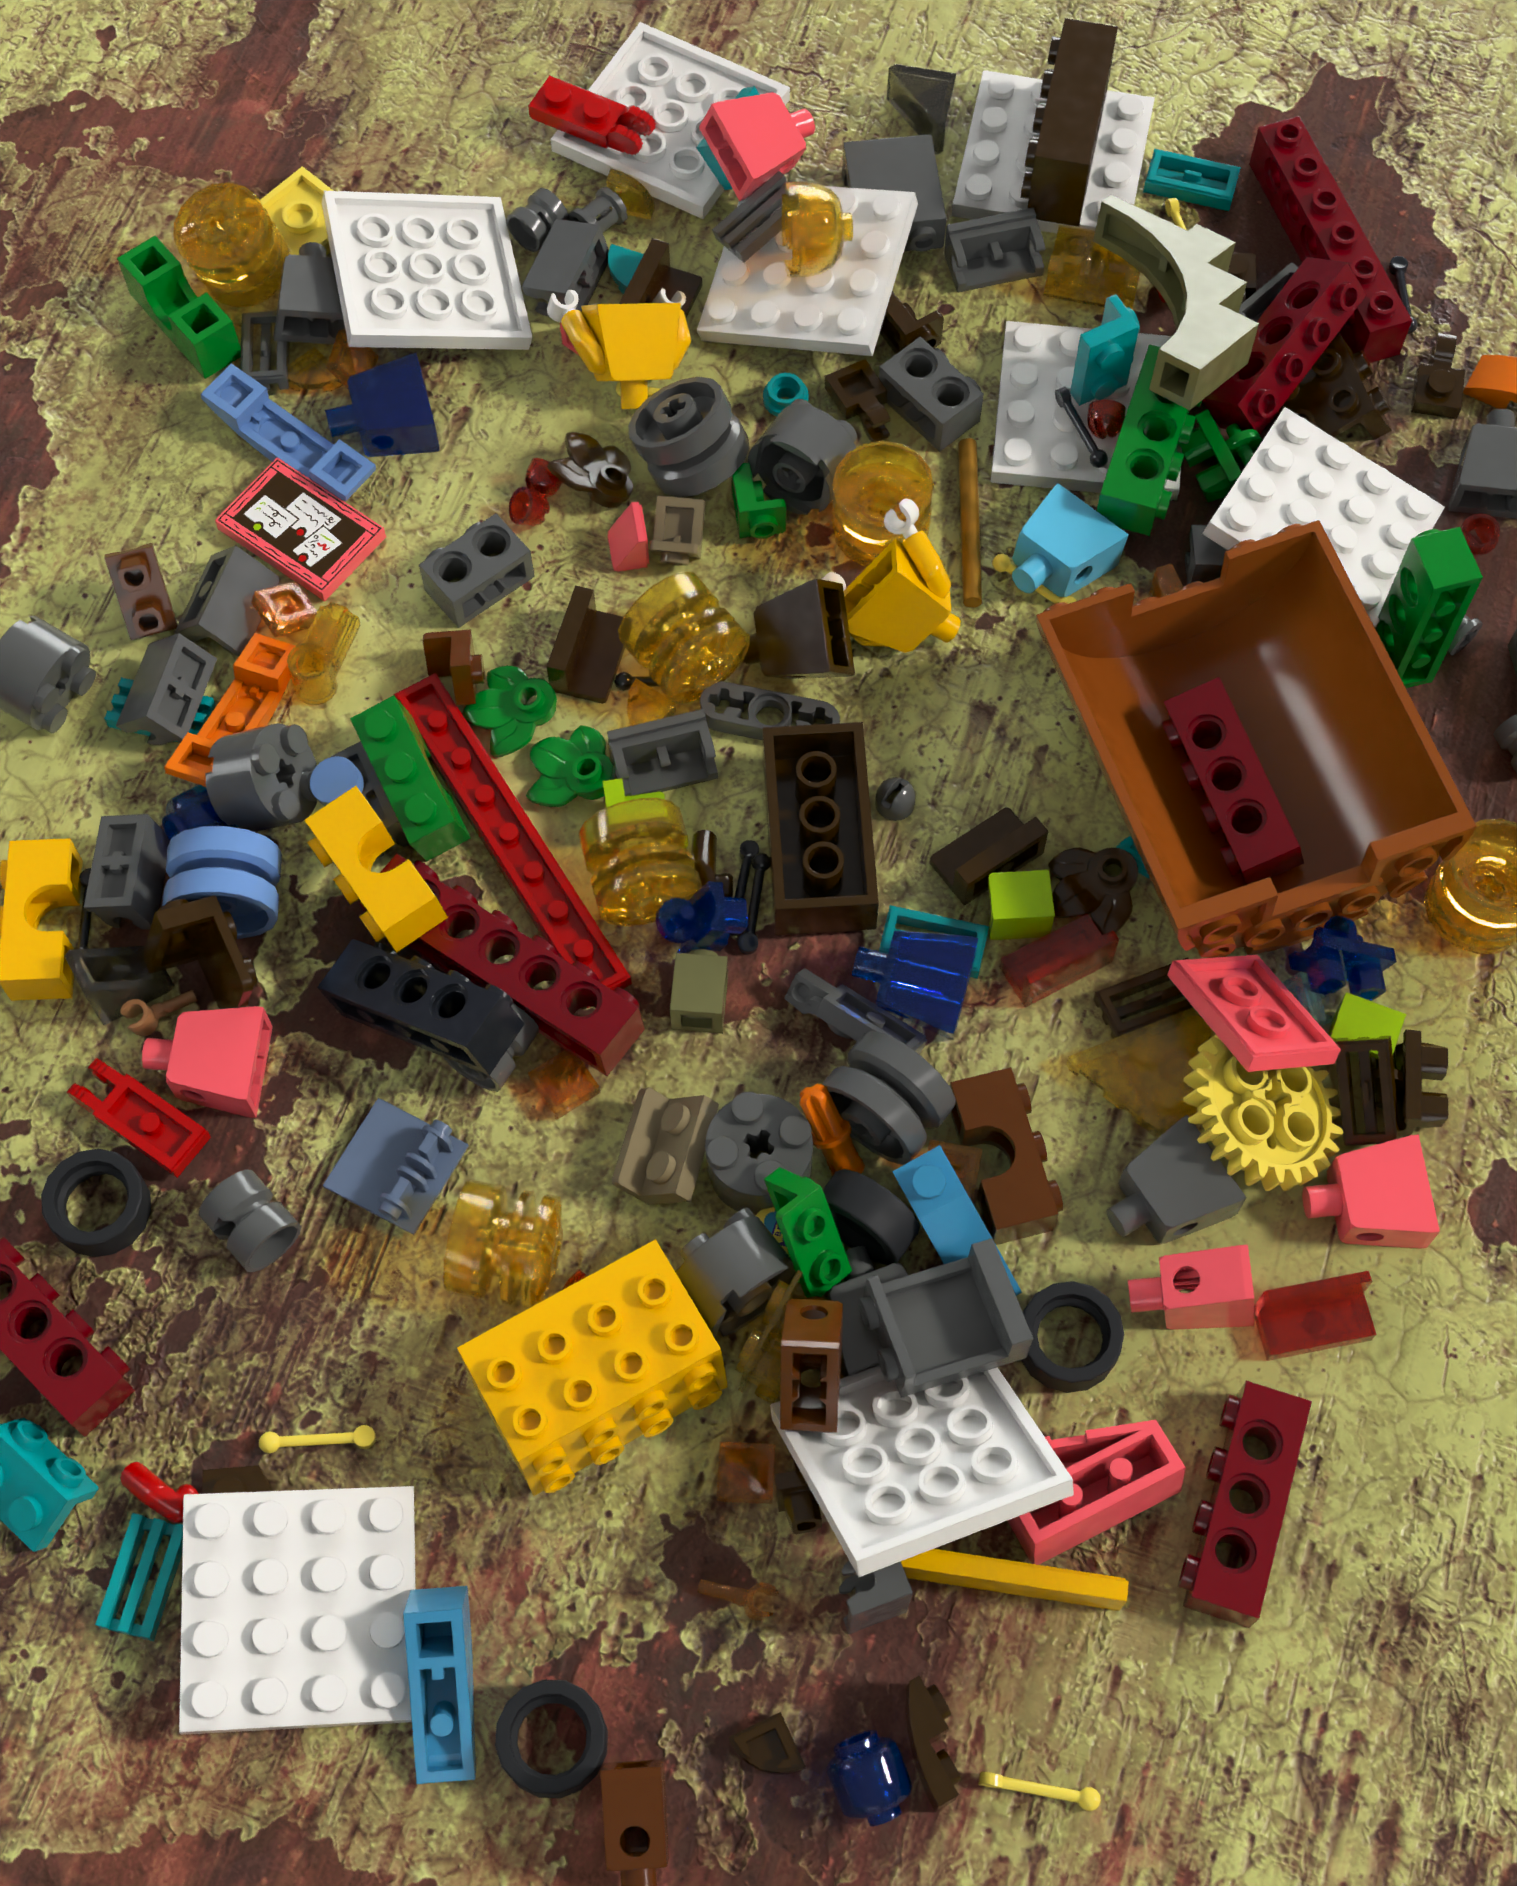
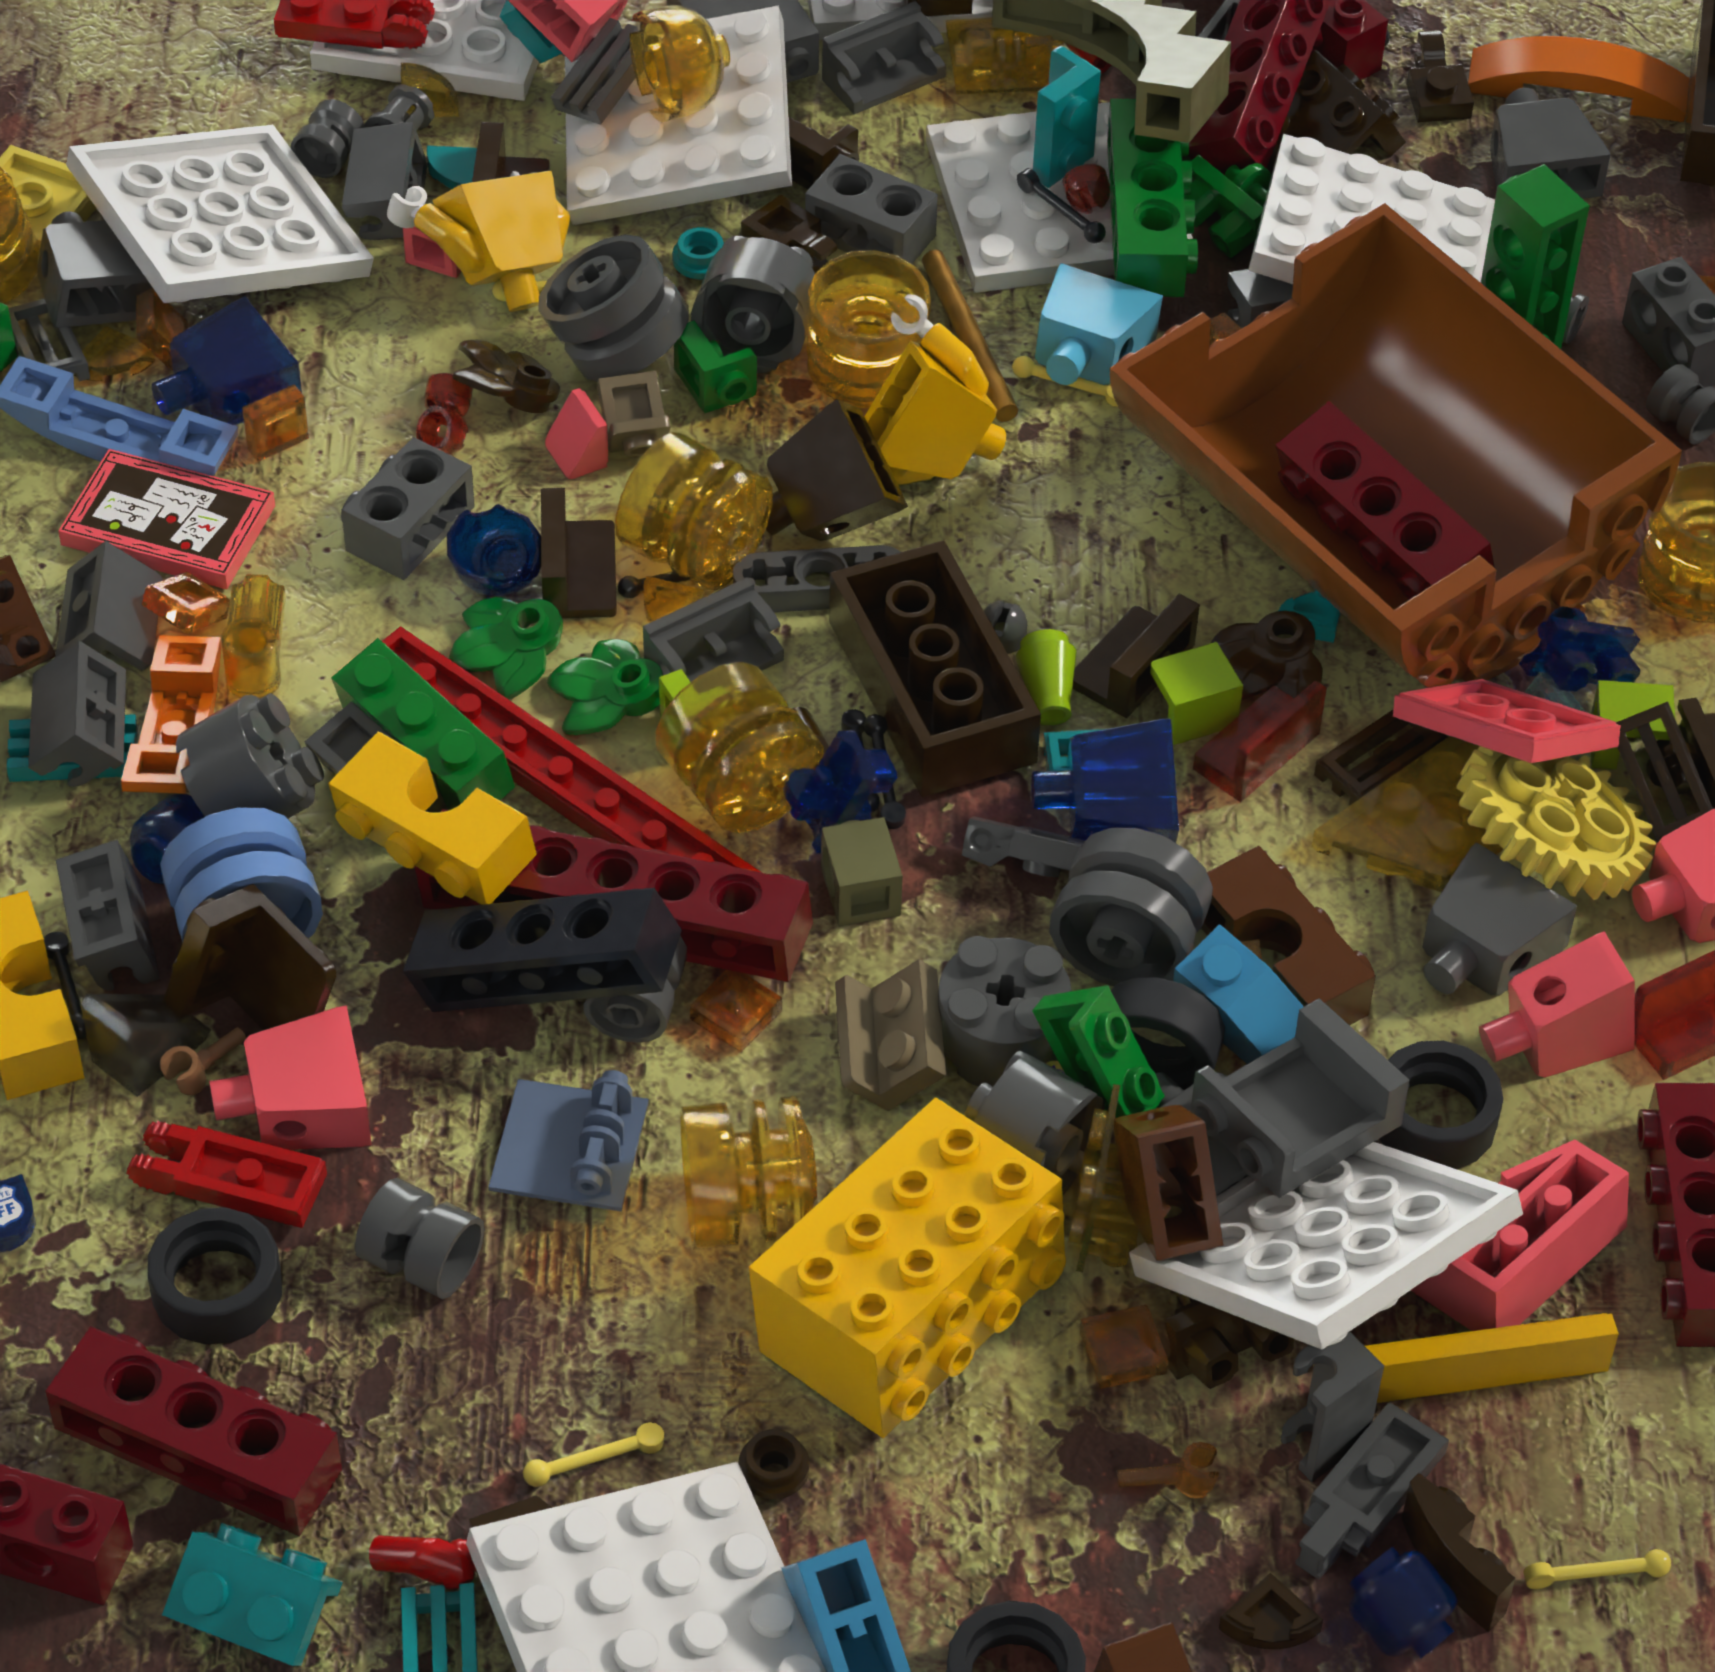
camera: 20 degrees left, 15 degrees down
medium blue tile [310,756,364,806] -> none
reddish brown bracket [423,629,485,705] -> none
orange axle [799,1084,865,1176] -> none
none -> clear orange tile [242,384,309,461]
none -> clear blue hair [447,504,541,597]
none -> dark brown plate [738,1429,809,1499]
none -> lime cone [1015,629,1077,725]
none -> dark grey hinge [1295,1402,1449,1580]

